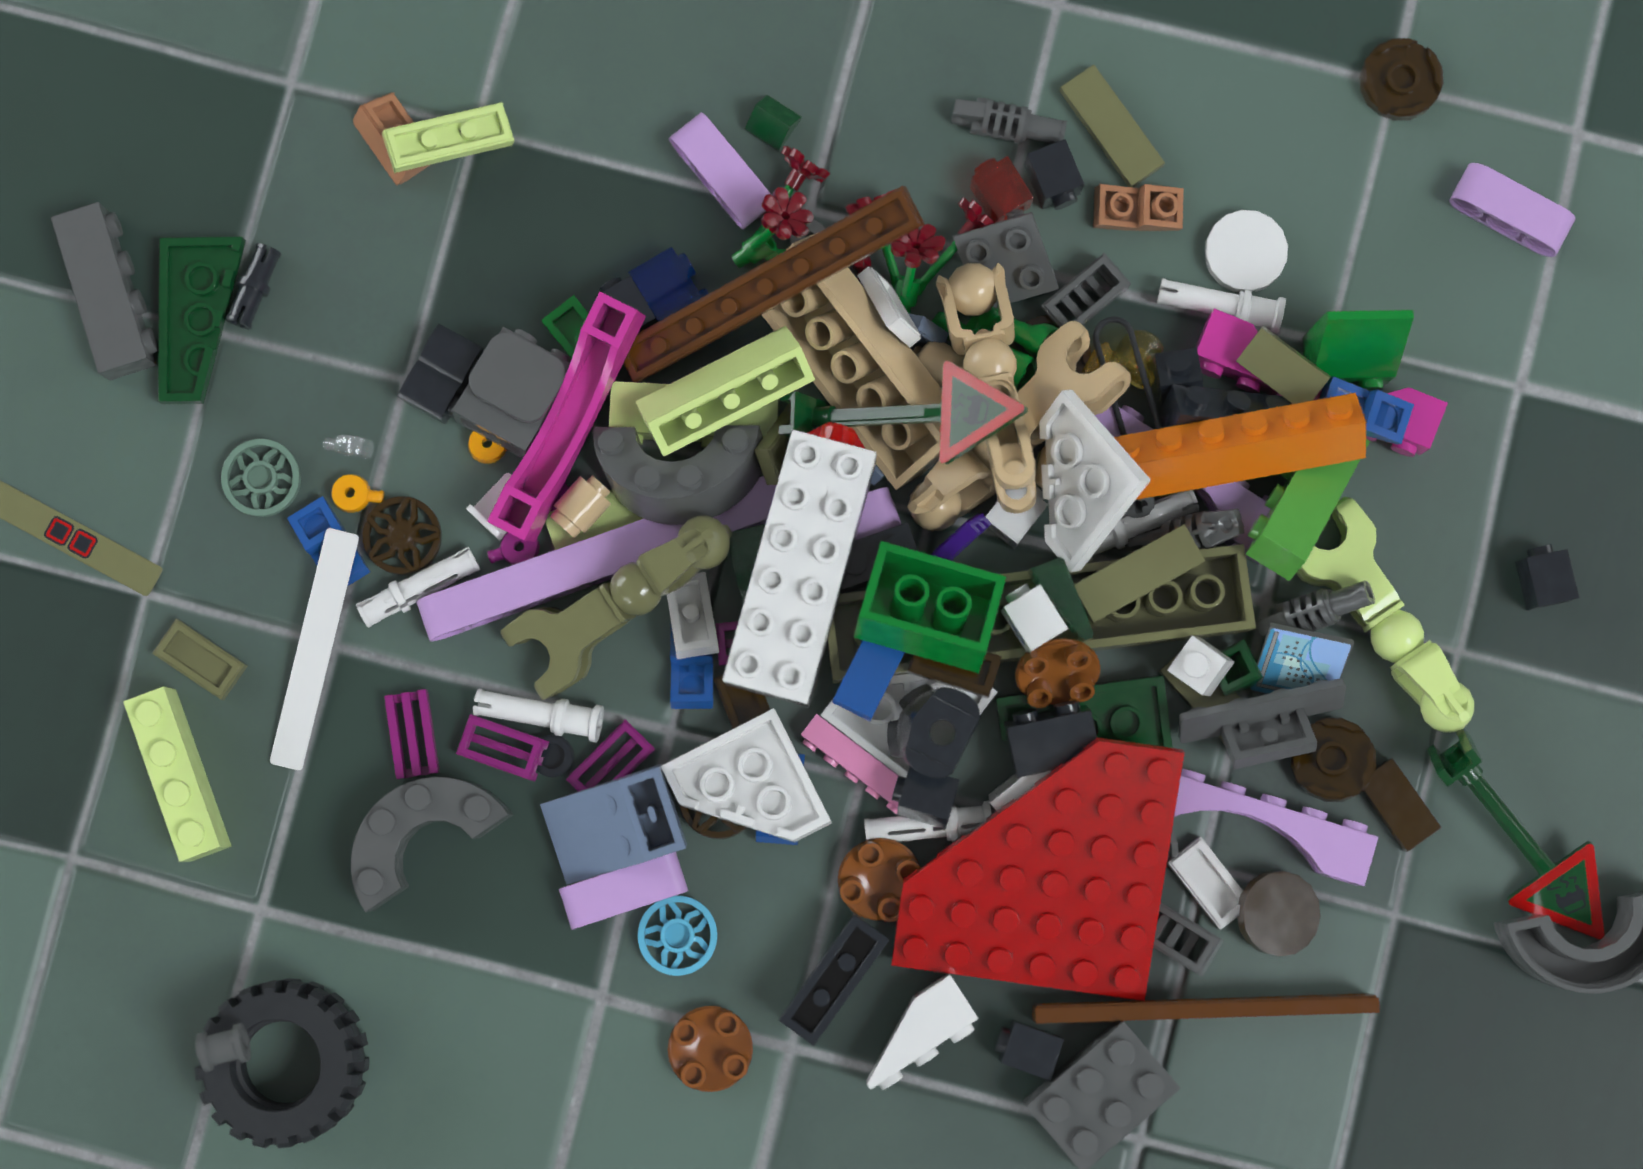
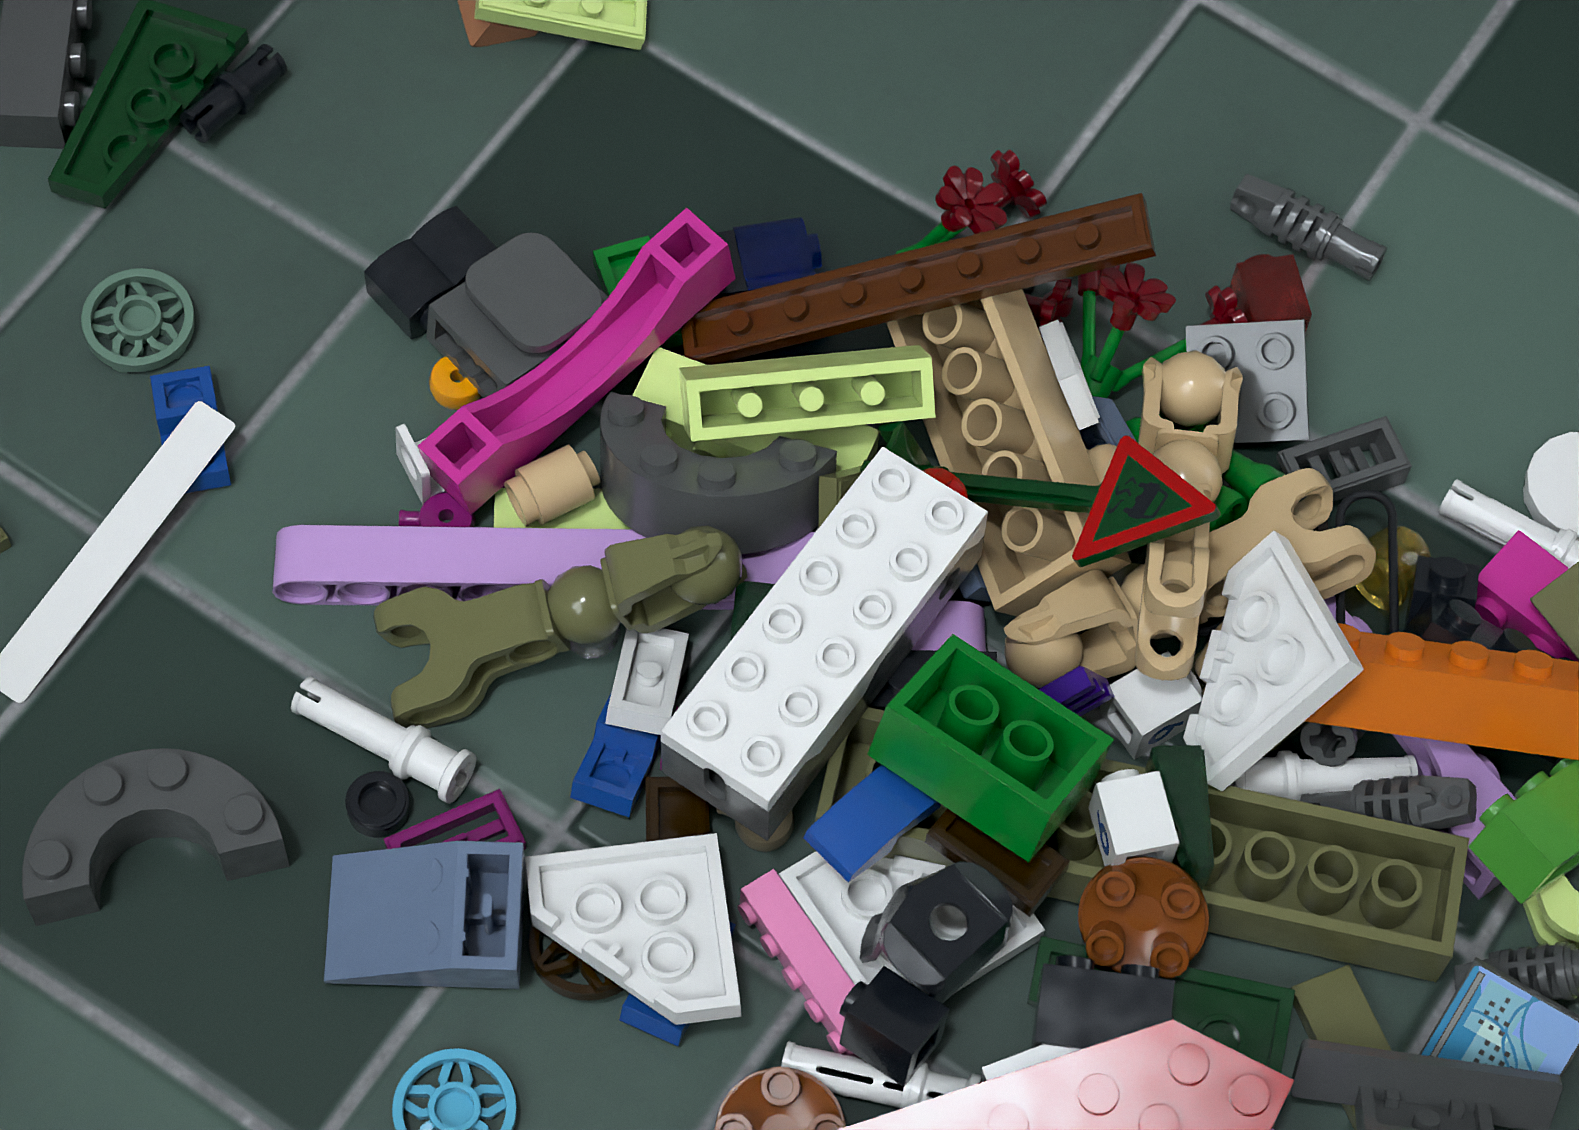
camera: 15 degrees right, 20 degrees down
clear piece [323,435,374,459] -> none
light orange piece [331,474,384,513] -> none
white pin [356,546,481,628] -> none
dark brown wheel [362,496,442,575] -> none
magenta tile [384,689,440,779] -> none
magenta tile [456,714,549,781] -> none
lavender beam [559,852,688,930] -> none
lavender beam [669,112,771,229] -> none
dark green slope [745,95,802,151] -> none
black brick [1024,139,1084,210] -> none
olive tile [1059,65,1165,187] -> none
olive tile [1071,524,1206,624] -> none
nougat slope [1093,184,1184,231] -> none
white brick [1168,635,1235,696] -> none
dark green slope [1219,639,1263,696] -> none

